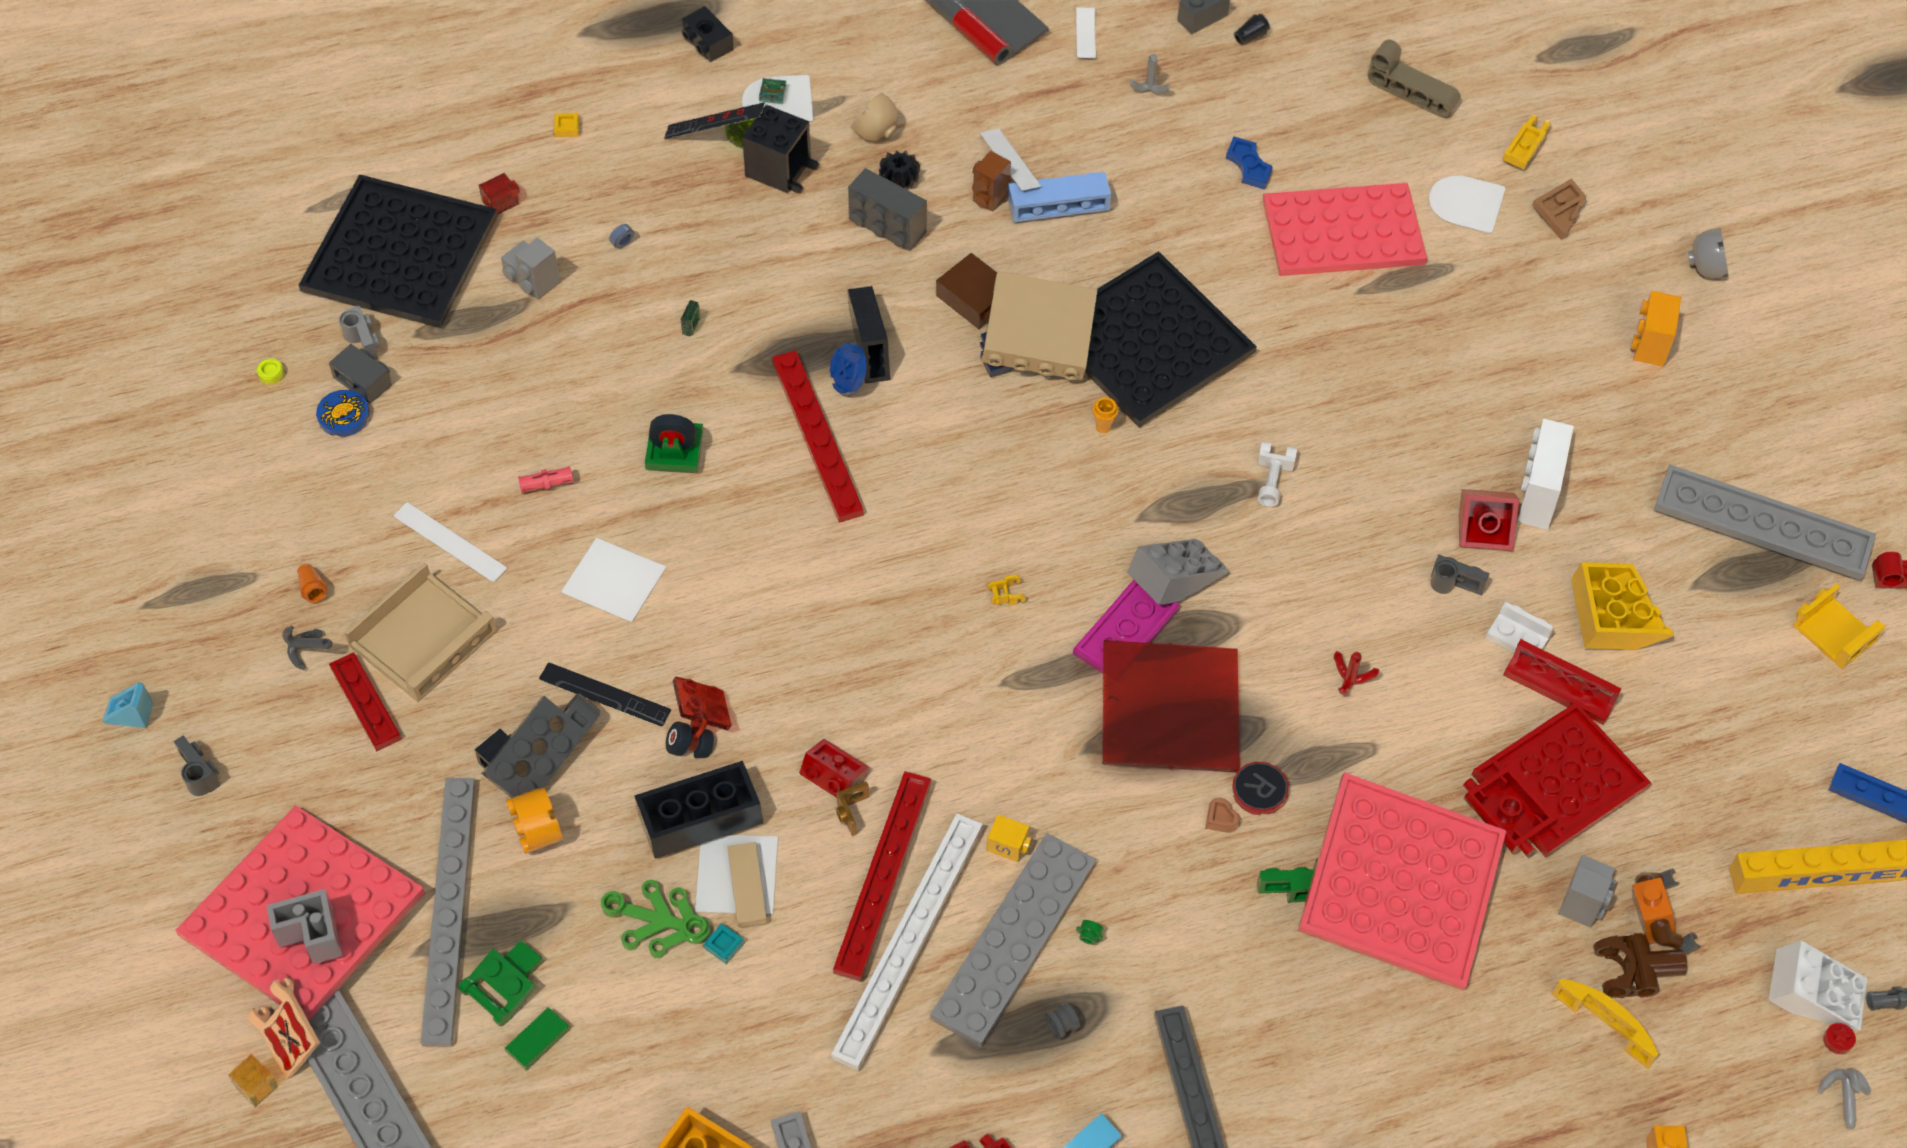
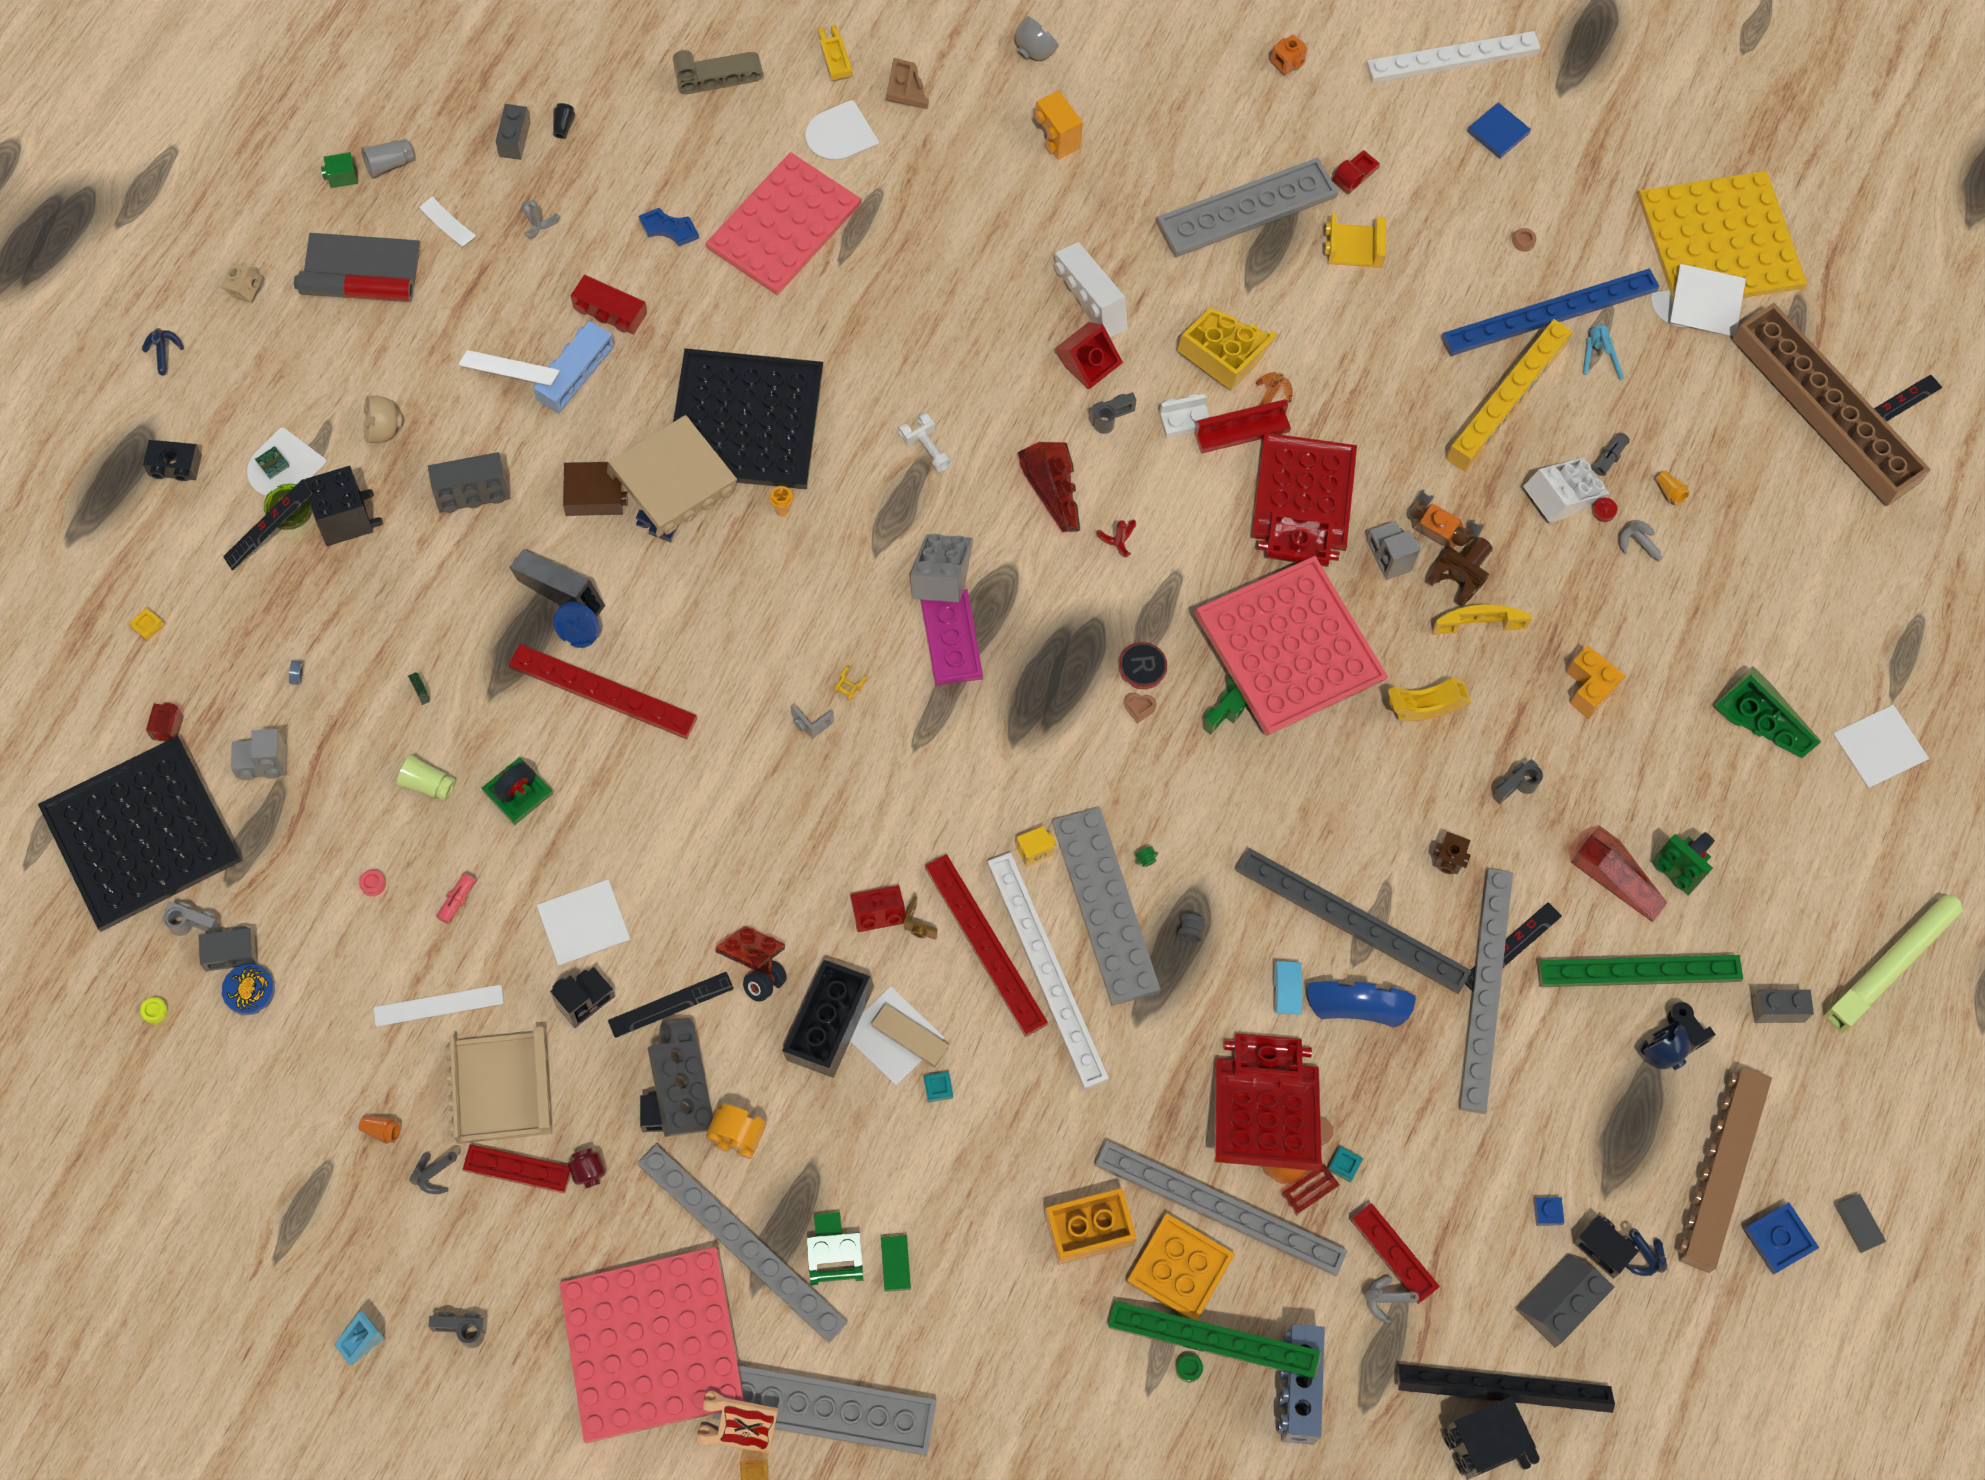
camera: 50 degrees left, 10 degrees up
light grey brick [266,889,343,964] -> none
bright green plant [601,880,710,958] -> none
black gear [879,149,920,188] -> none
dark orange brick [972,151,1011,212] -> none
clear red piece [1102,640,1240,773] -> none
none -> coral tile [359,870,386,896]
none -> yellowish green plant [396,754,456,801]
none -> black brick [550,967,615,1028]
none -> dark red head [568,1148,606,1189]
none -> red brick [570,274,647,335]
none -> light grey bracket [791,705,834,739]
none -> clear red wedge [1018,442,1080,533]
none -> clear orange piece [1256,372,1293,406]
none -> yellow arch [1388,677,1472,721]

